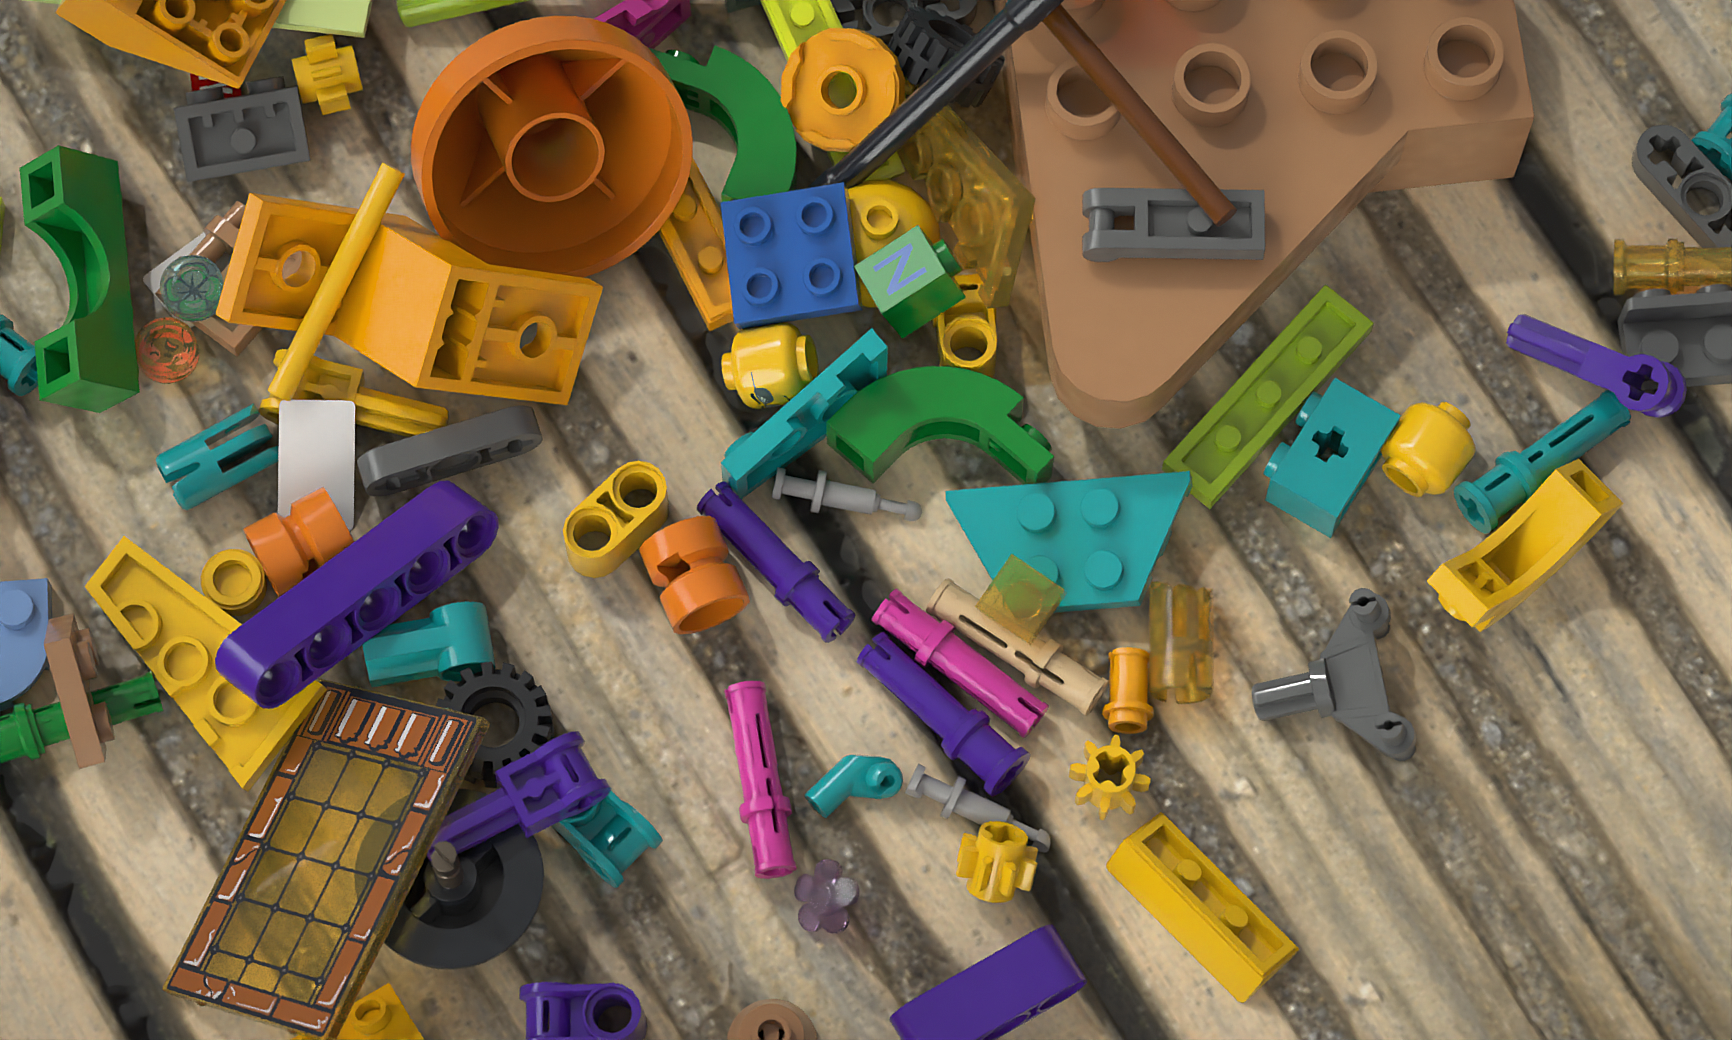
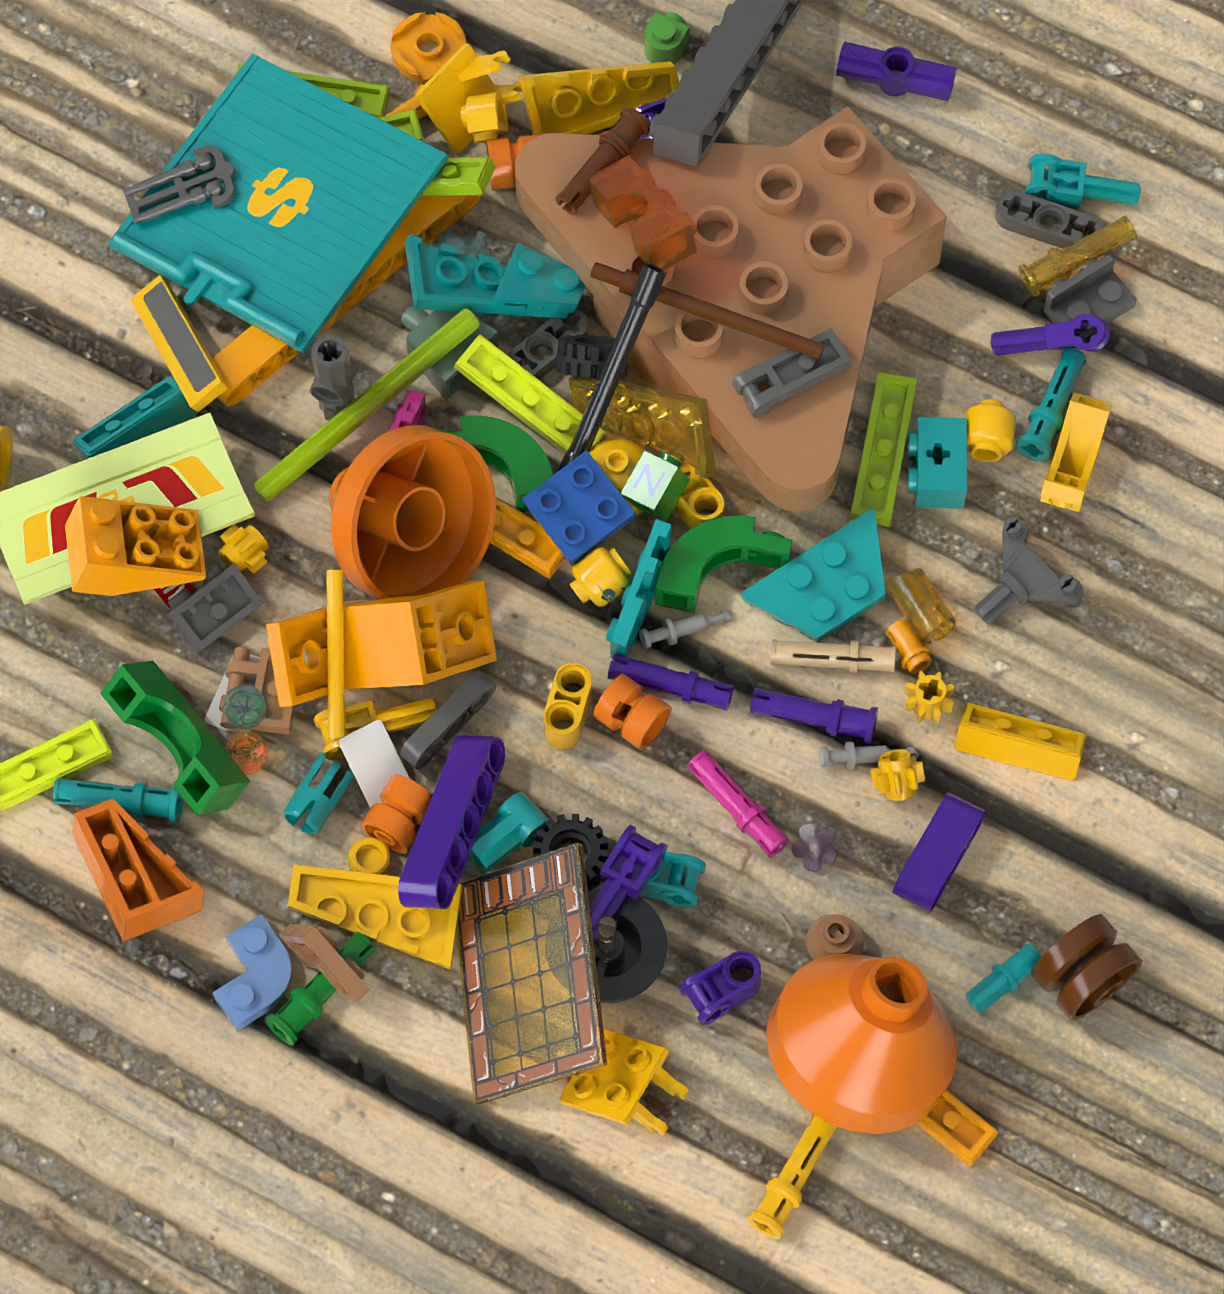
camera: 30 degrees left, 5 degrees down
light orange tile [781,28,905,152] -> none
teal arm [804,754,903,818] -> none
dark pink pin [872,588,1049,739] -> none
clear yellow plate [975,554,1067,646] -> none

